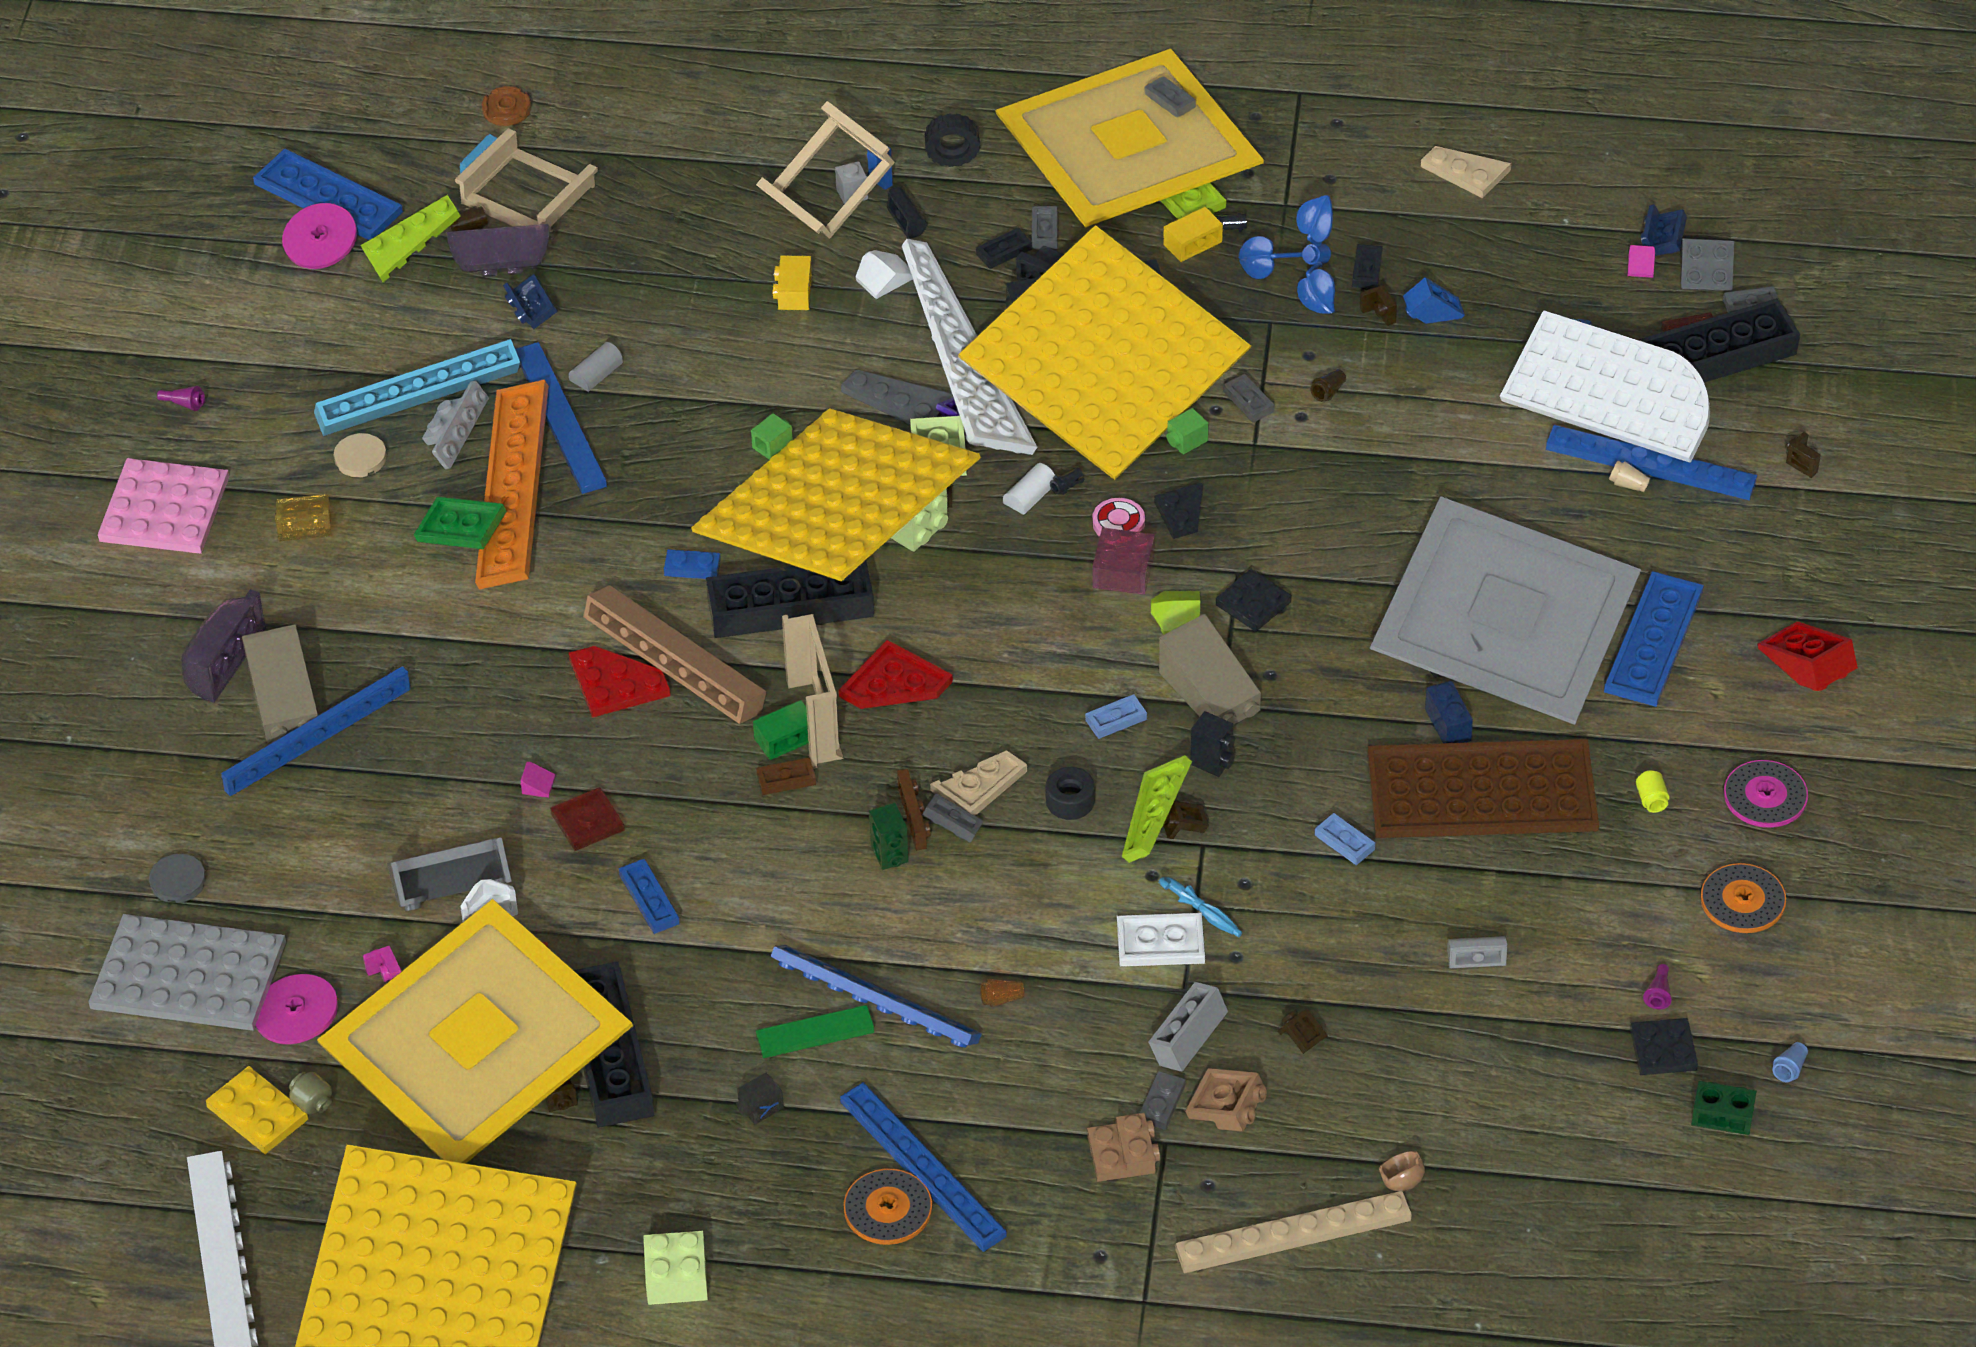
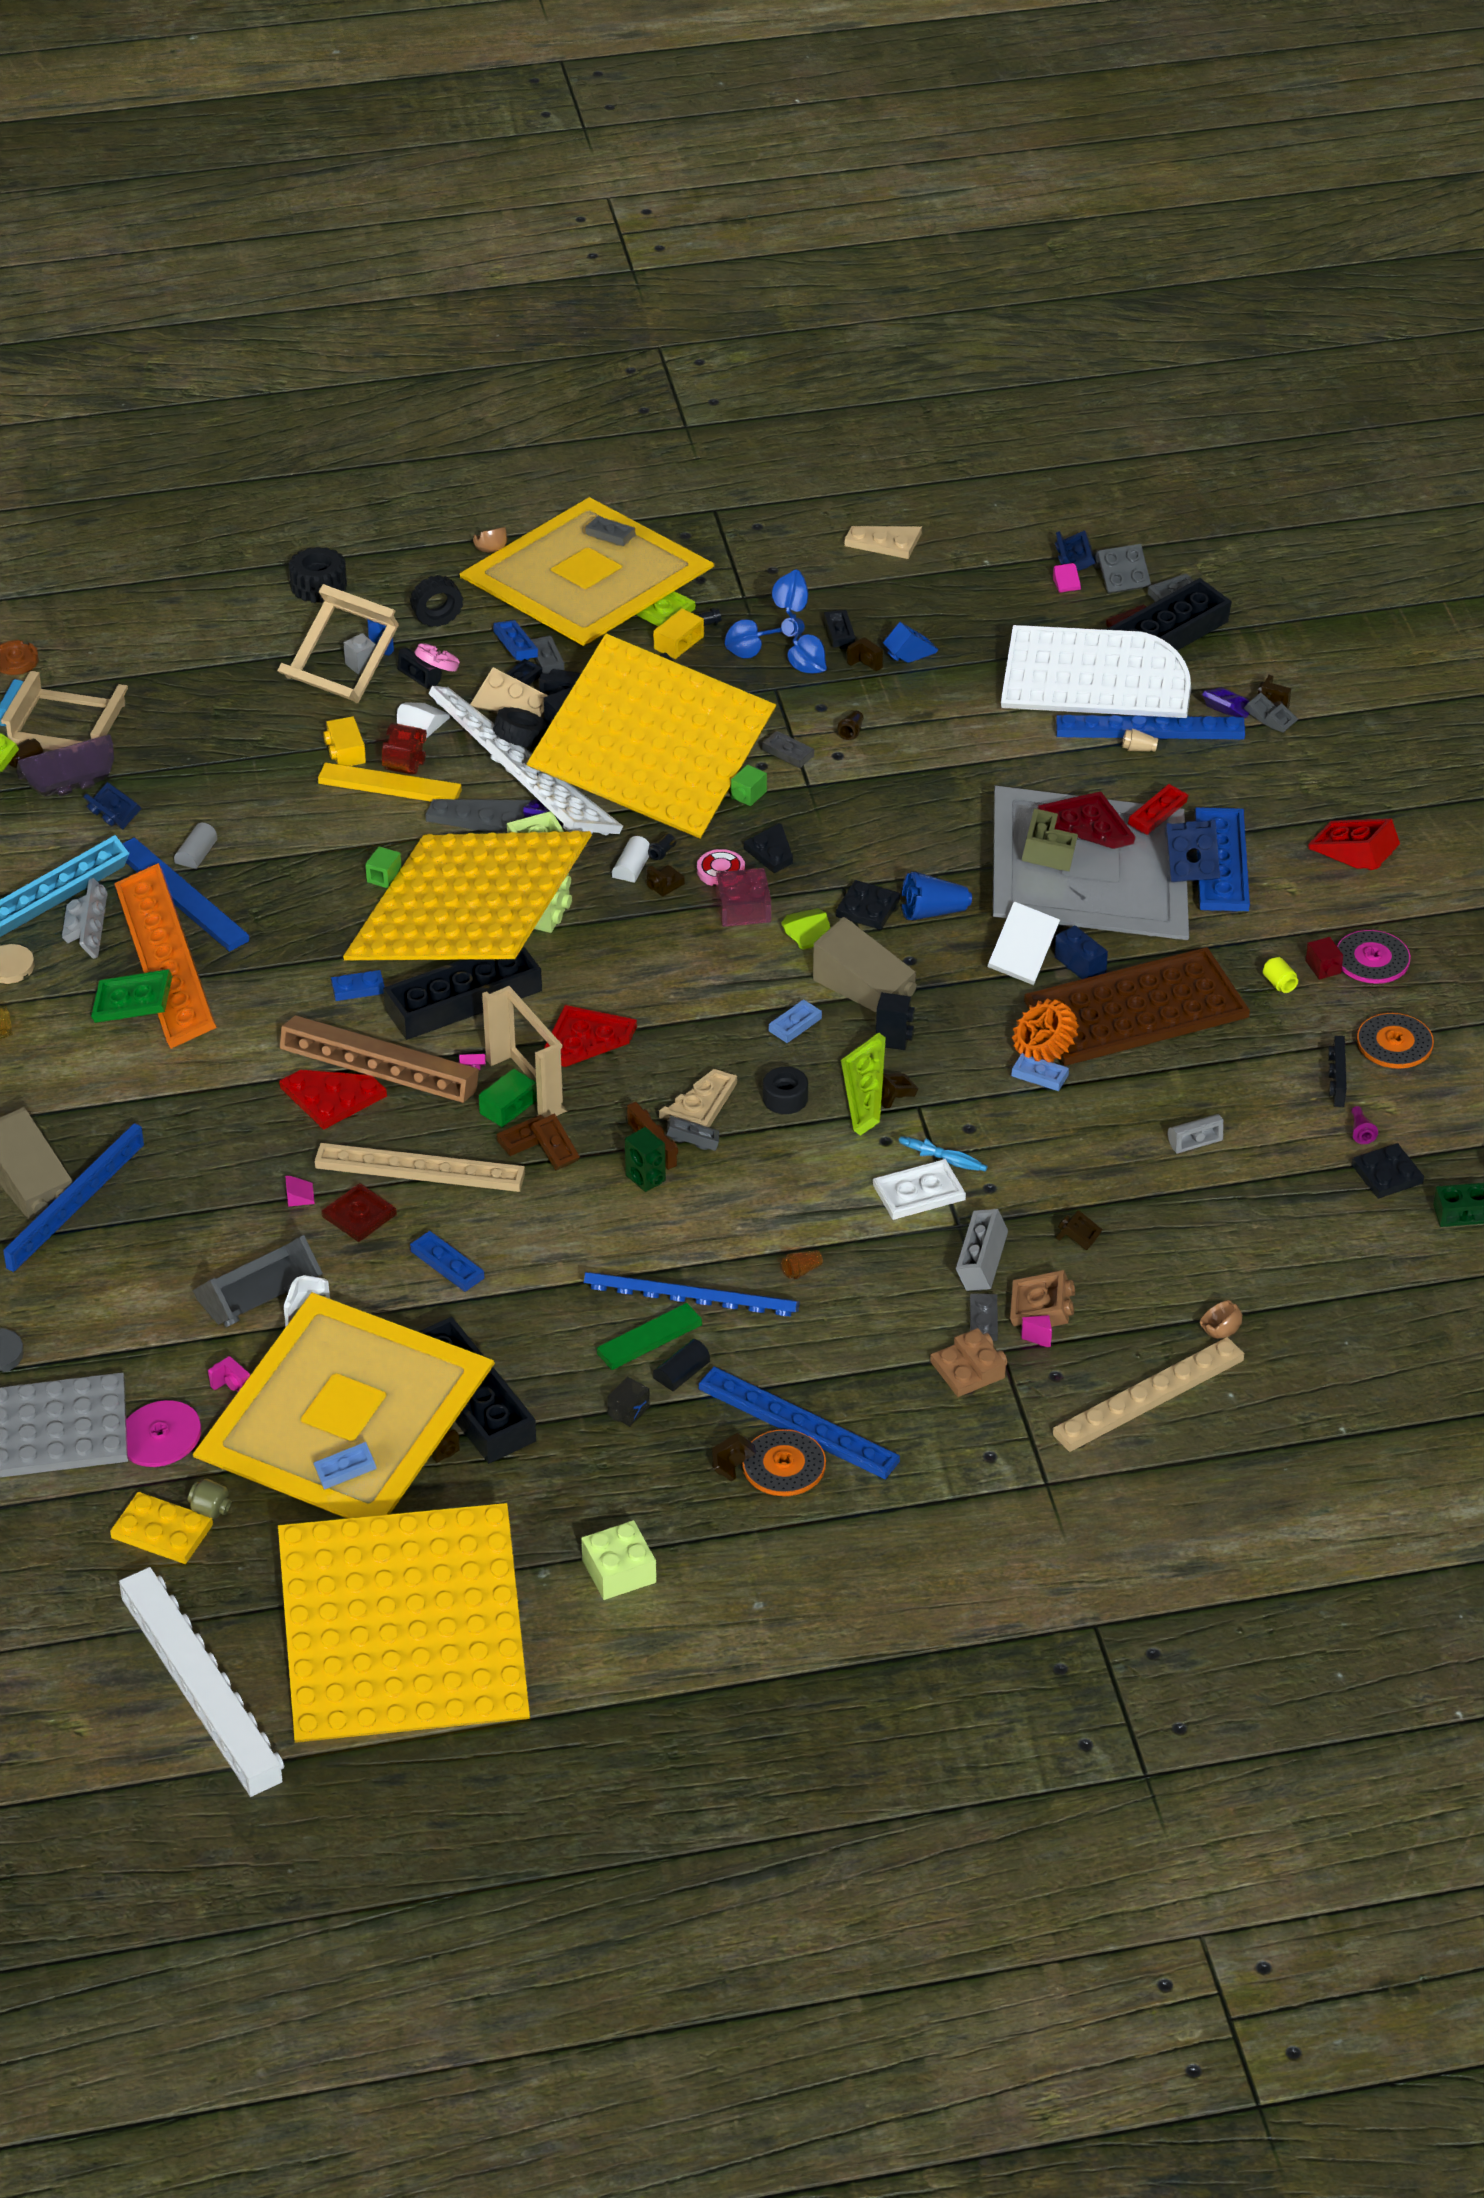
camera: 20 degrees left, 5 degrees down
none -> black tyre [289,547,347,603]
none -> medium blue plate [314,1442,377,1490]
none -> tan plate [315,1143,525,1192]
none -> yellow tile [318,763,462,802]
none -> clear red brick [382,723,427,775]
none -> bright pink tile [415,643,460,672]
none -> dark pink plate [459,1054,486,1070]
none -> tan wing [470,667,548,718]
none -> medium nougat hair [473,527,507,553]
none -> blue plate [493,620,538,661]
none -> black tyre [493,707,548,748]
none -> reddish brown plate [531,1113,580,1171]
none -> dark brown bracket [646,865,685,897]
none -> black brick [653,1339,710,1391]
none -> dark brown bracket [712,1433,756,1481]
none -> blue cone [902,871,972,921]
none -> white tile [987,902,1060,985]
none -> orange gear [1012,998,1079,1063]
none -> dark pink slope [1021,1315,1052,1347]
none -> olive brick [1022,808,1078,872]
none -> dark red plate [1038,791,1135,849]
none -> red plate [1128,784,1189,835]
none -> dark blue bracket [1164,820,1220,883]
none -> dark purple slope [1203,687,1249,718]
none -> dark grey slope [1244,693,1298,733]
none -> dark red brick [1305,937,1344,980]
none -> black plate [1328,1036,1347,1107]

